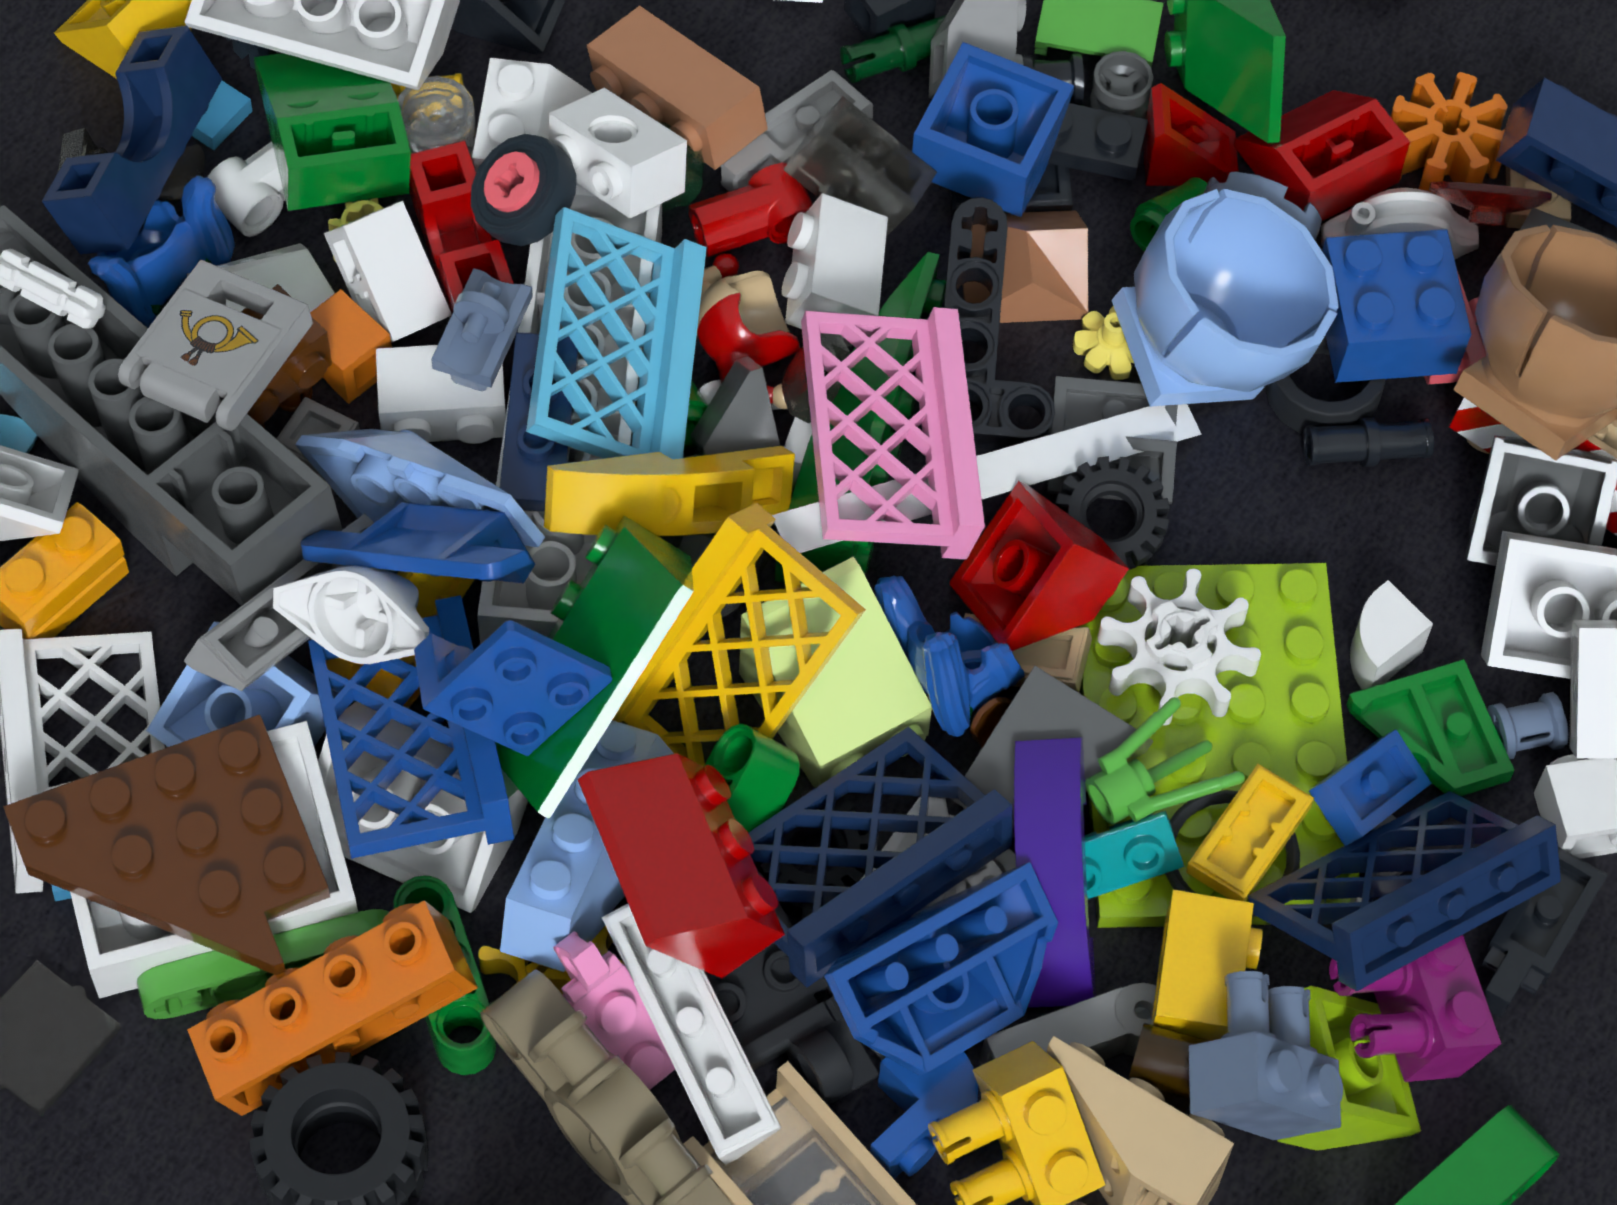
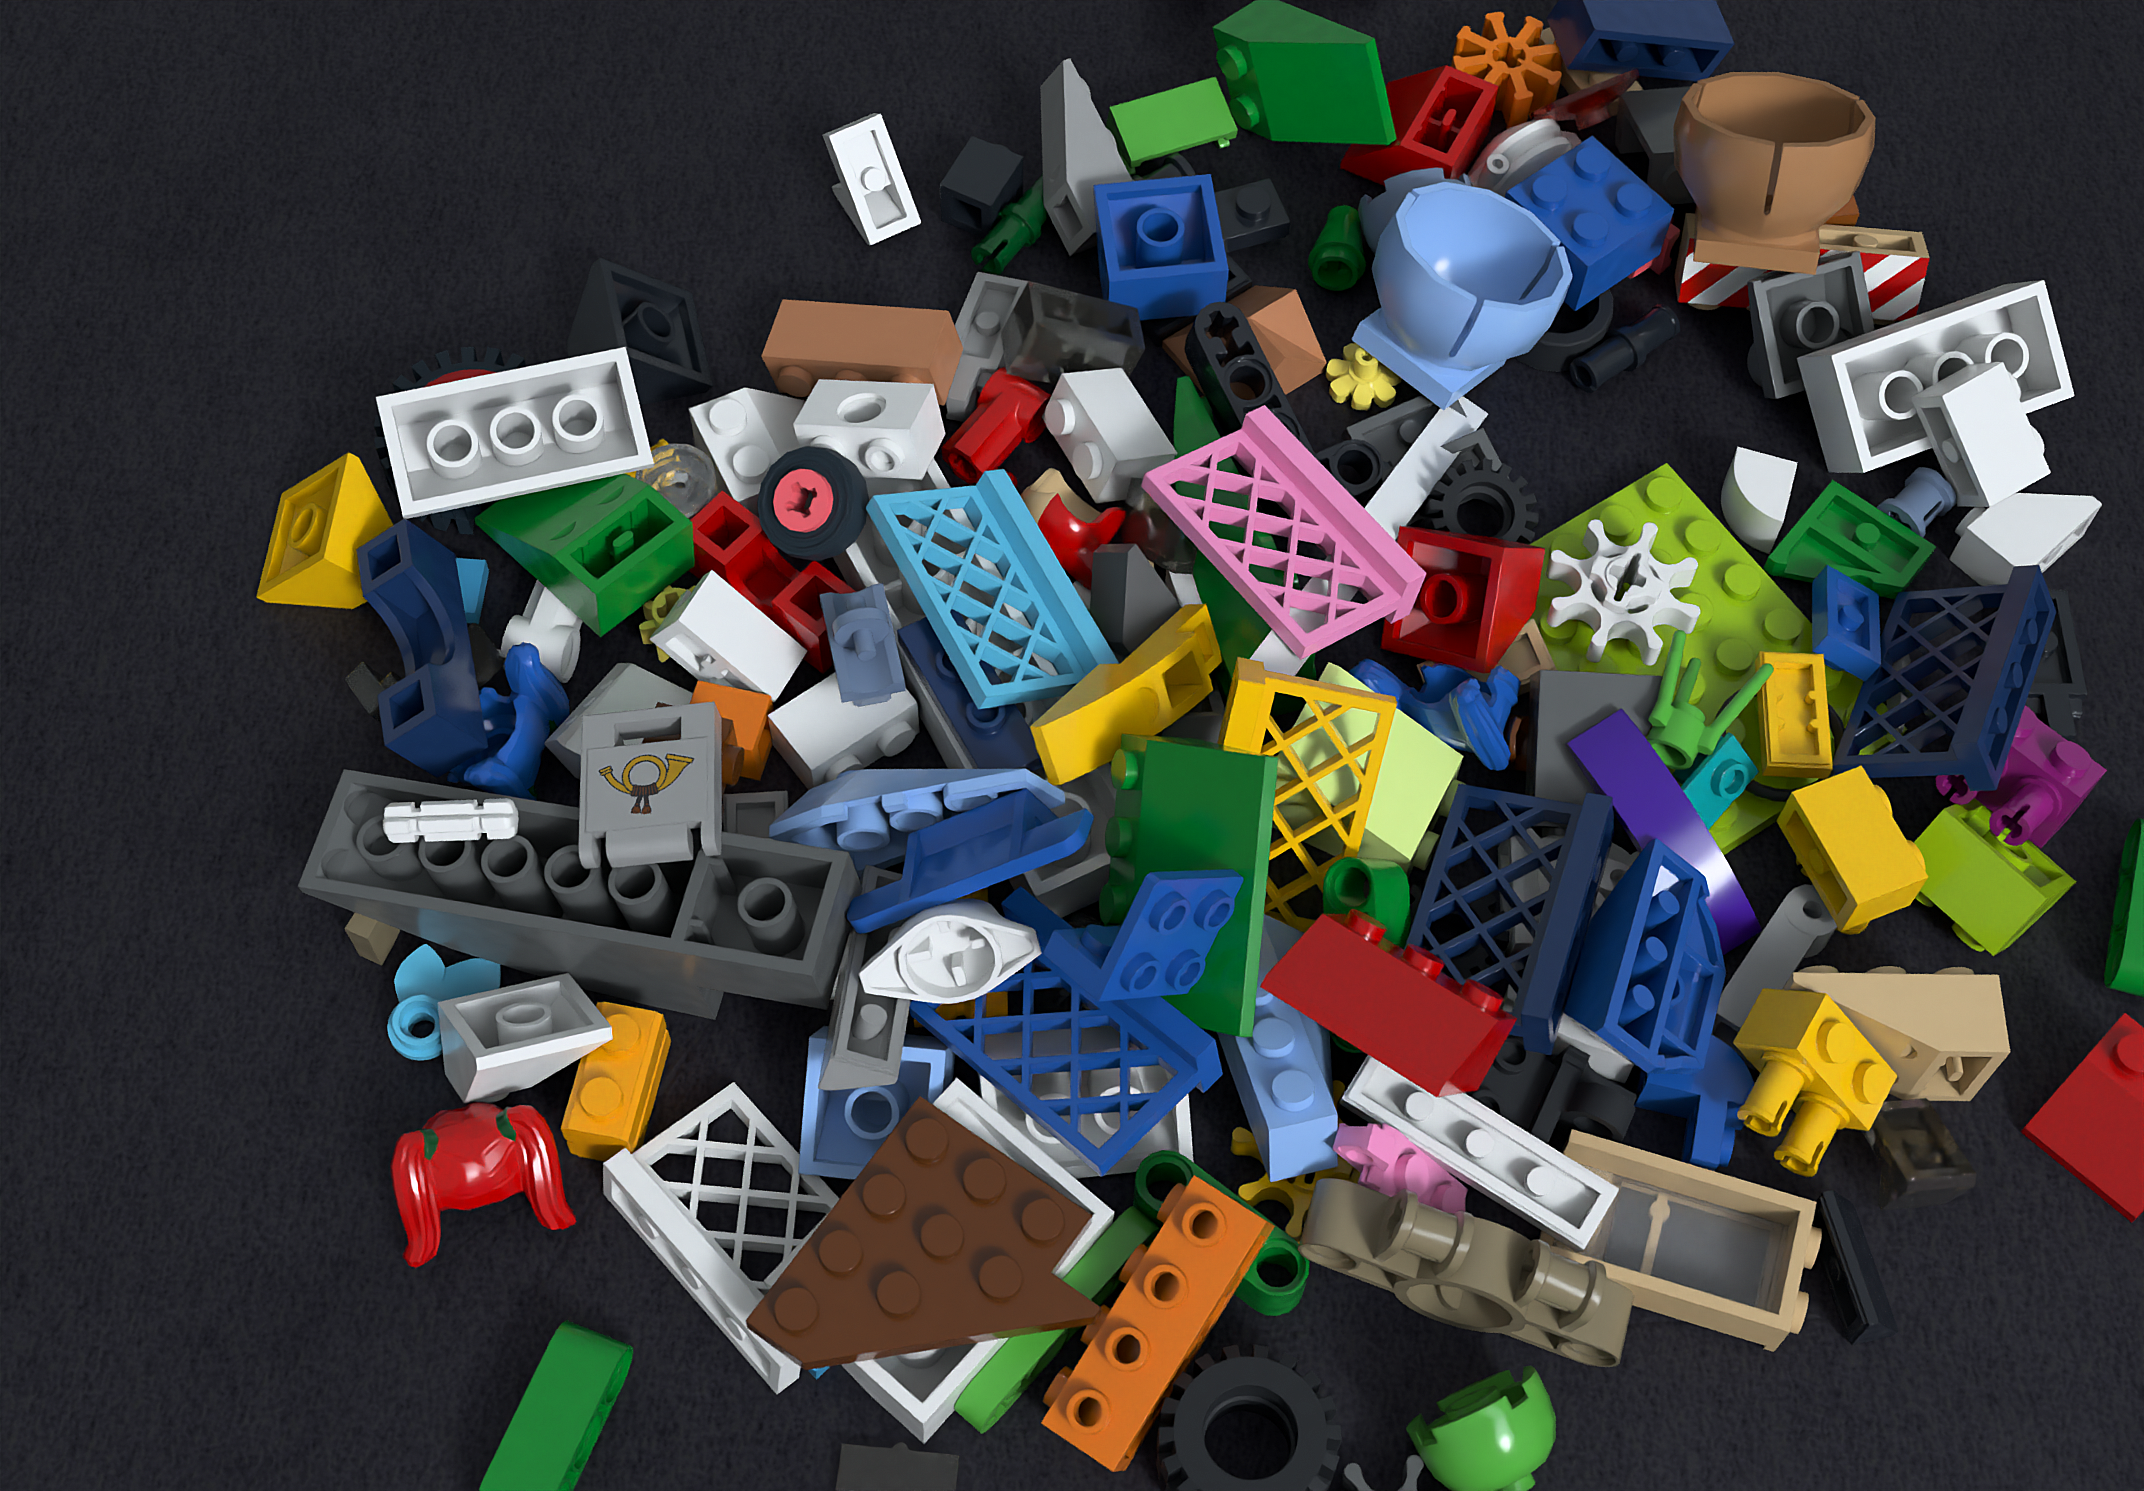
camera: 30 degrees left, 0 degrees up
dark grey wheel [1088,51,1153,119] -> none
dark brown piece [1128,1023,1208,1114] -> none
red slope [1143,83,1239,186] -> none
sand blue brick [1189,971,1343,1140] -> none

